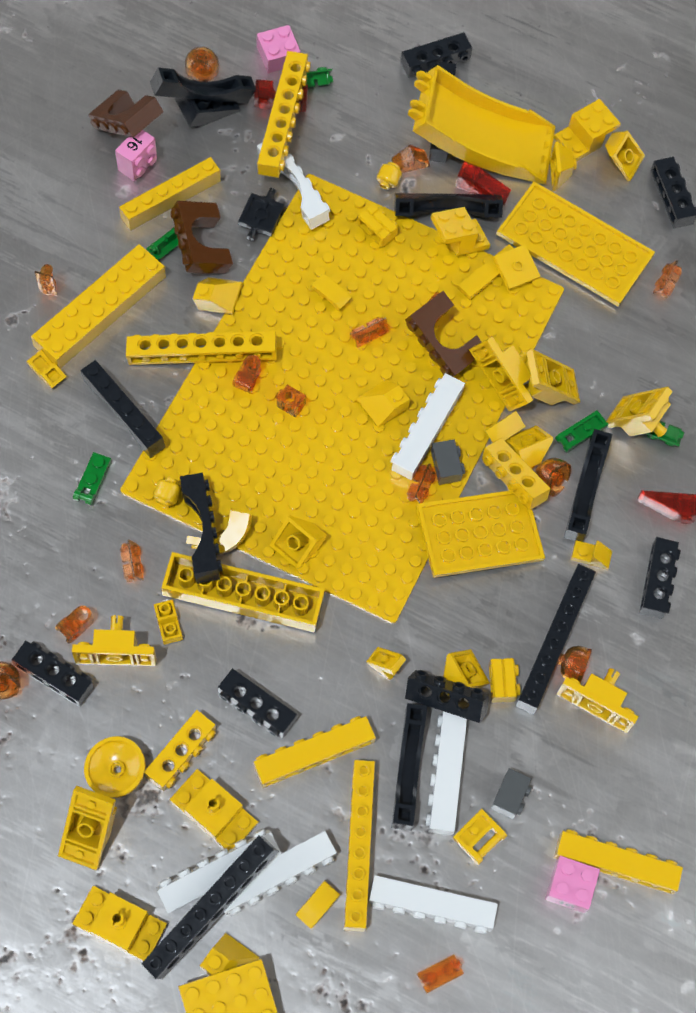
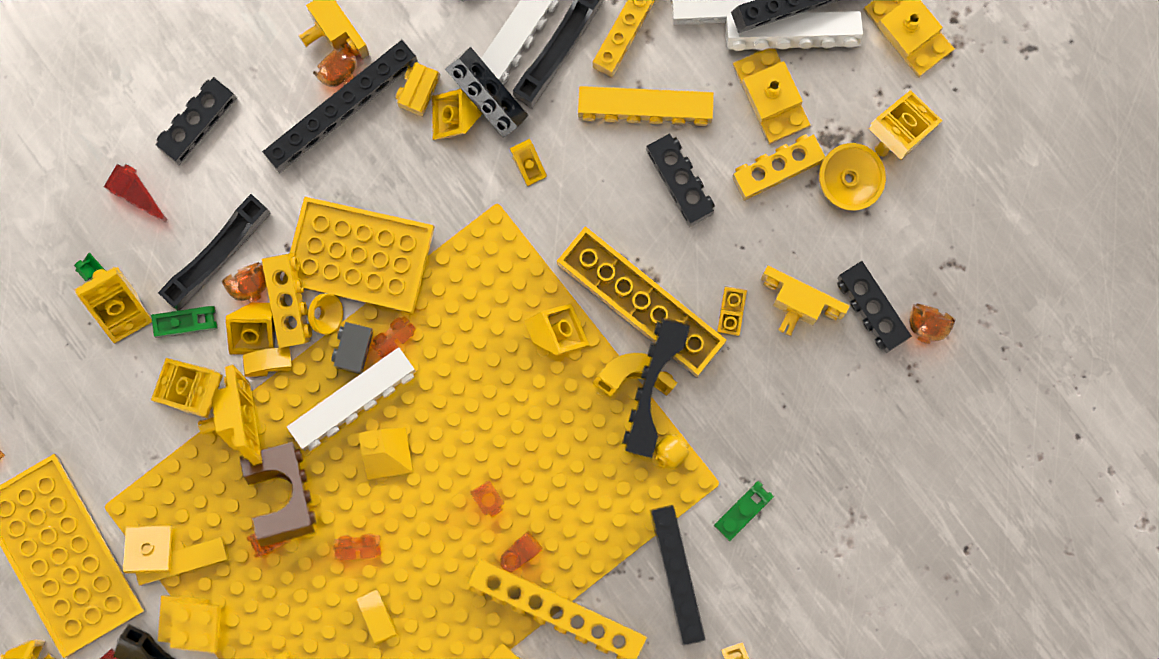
camera: 145 degrees left, 15 degrees up
clear orange piece [55,606,94,643] -> none
clear orange hinge [120,540,144,582] -> none
yellow slope [571,540,612,570] -> none
none -> yellow piece [307,293,343,335]

